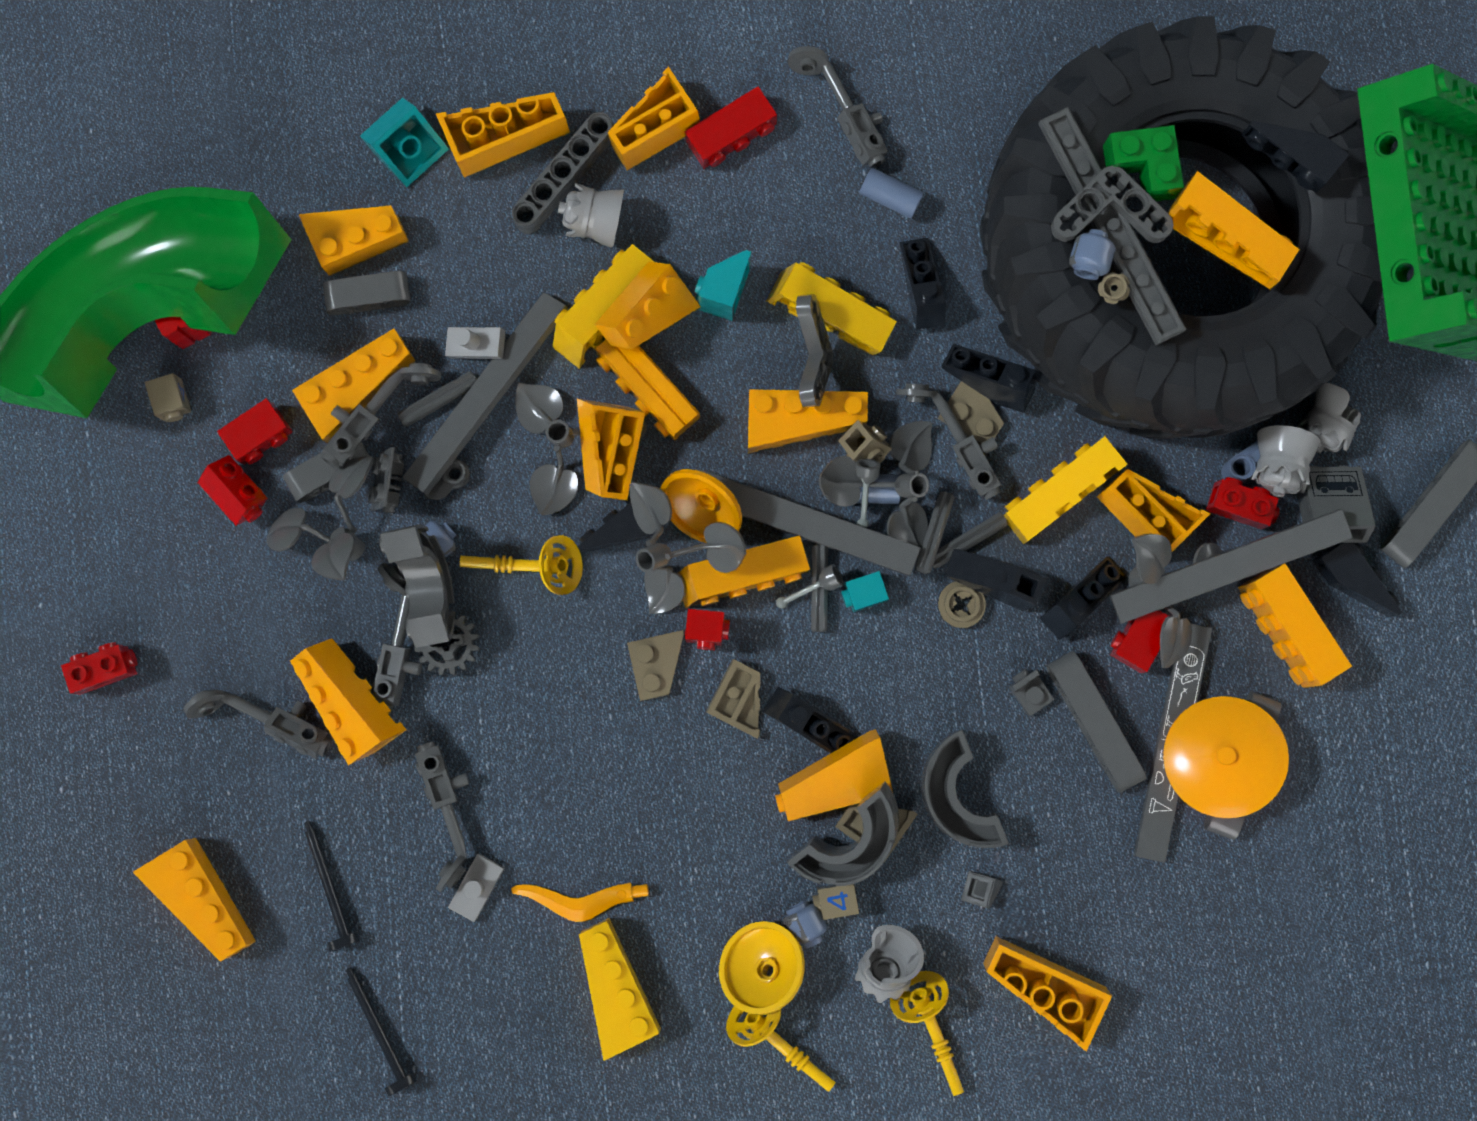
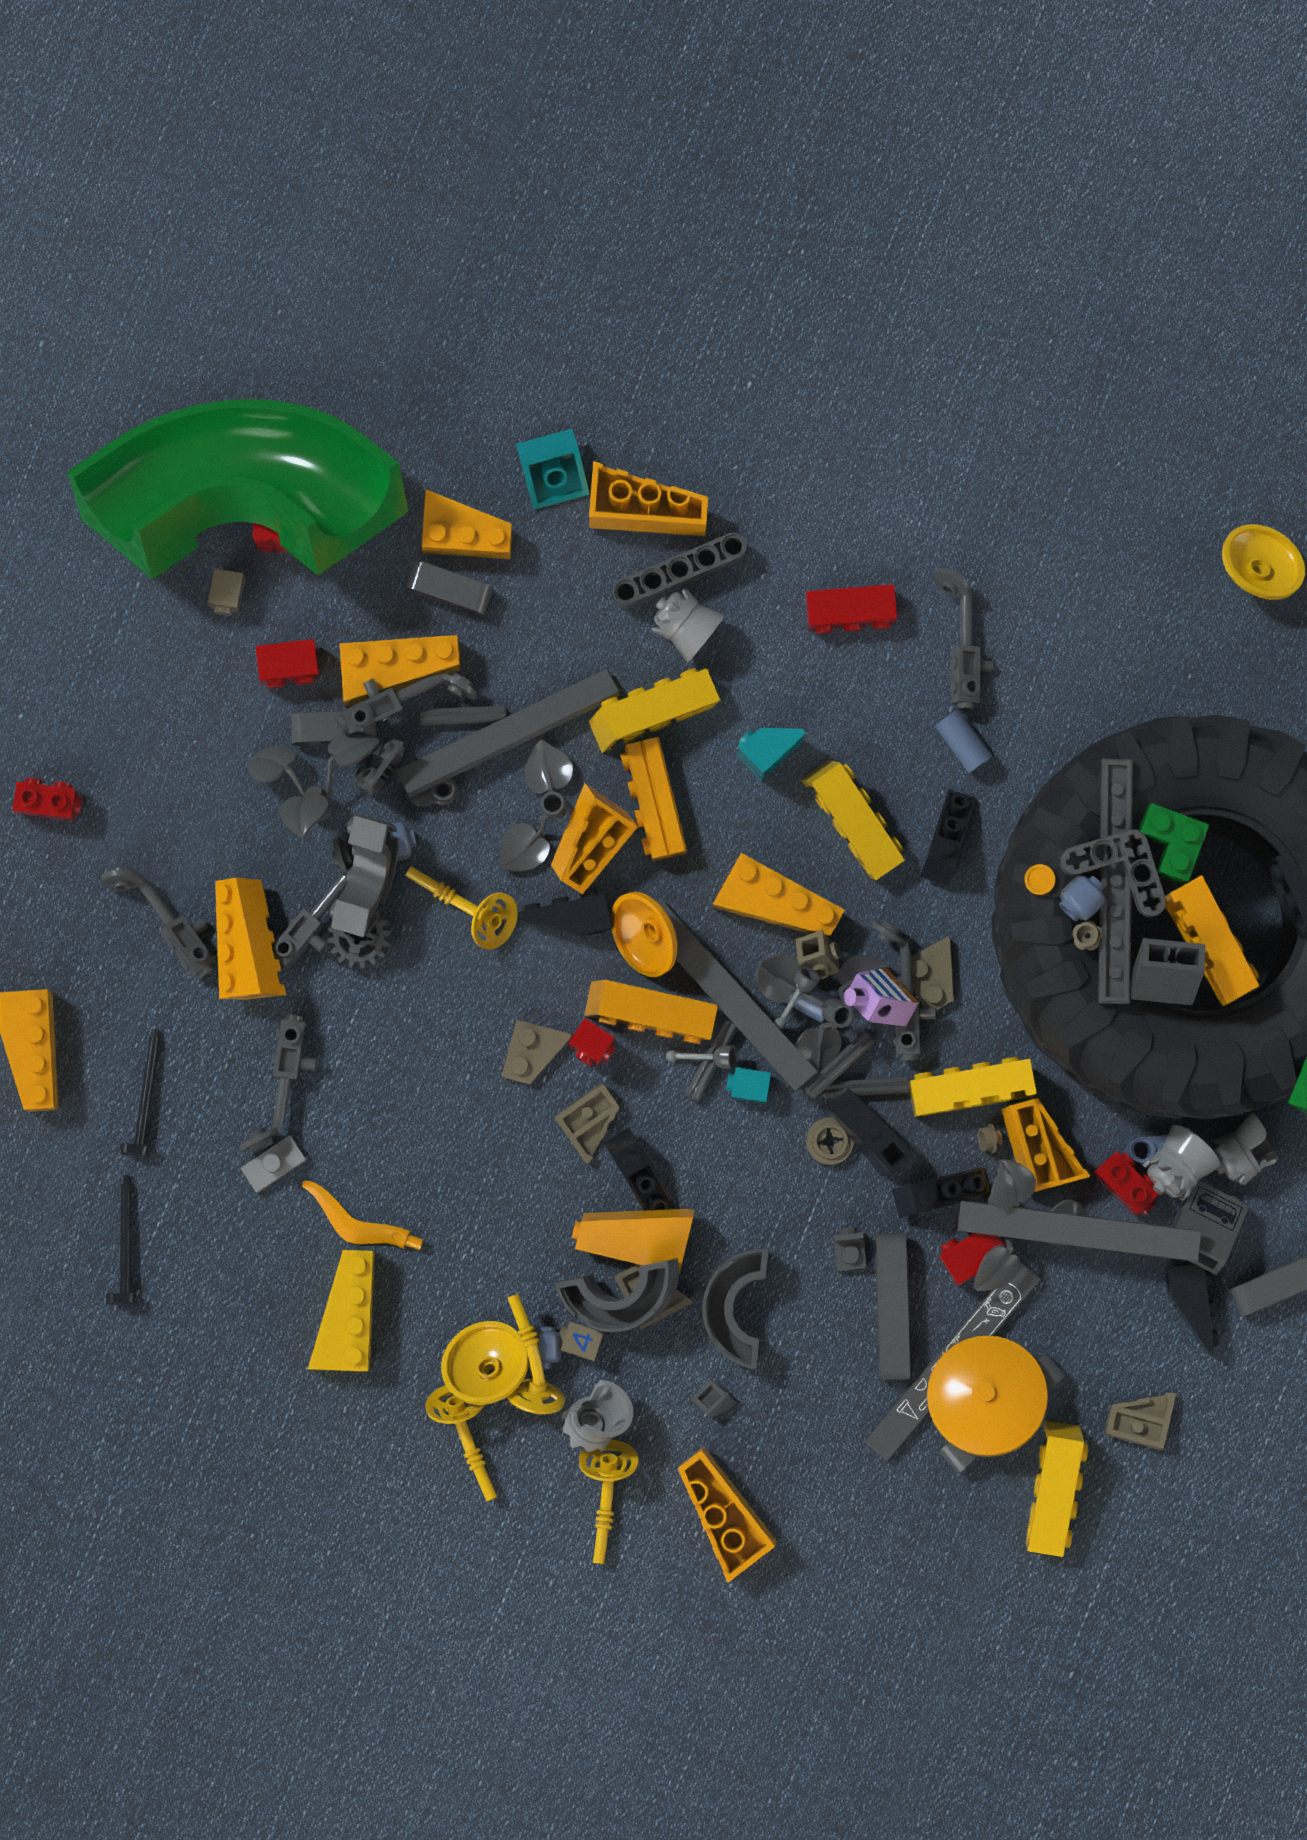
camera: 25 degrees right, 0 degrees up
red brick [197,455,268,526] -> none
light grey tile [445,327,506,359] -> none
light orange wedge [595,261,701,349] -> none
light orange wedge [607,66,700,170] -> none
dark grey plant [630,482,746,614] -> none
dark grey beam [796,294,833,407] -> none
black slope [942,344,1036,413] -> none
light orange brick [1238,563,1352,688] -> none
none -> yellow dish [507,1294,565,1414]
none -> lavender torso [844,968,919,1026]
none -> dark tan plate [978,1124,1002,1153]
none -> light orange piece [1025,864,1055,895]
none -> yellow wedge [1026,1420,1088,1557]
none -> dark tan wing [1104,1393,1176,1451]
none -> dark grey brick [1131,938,1205,1005]

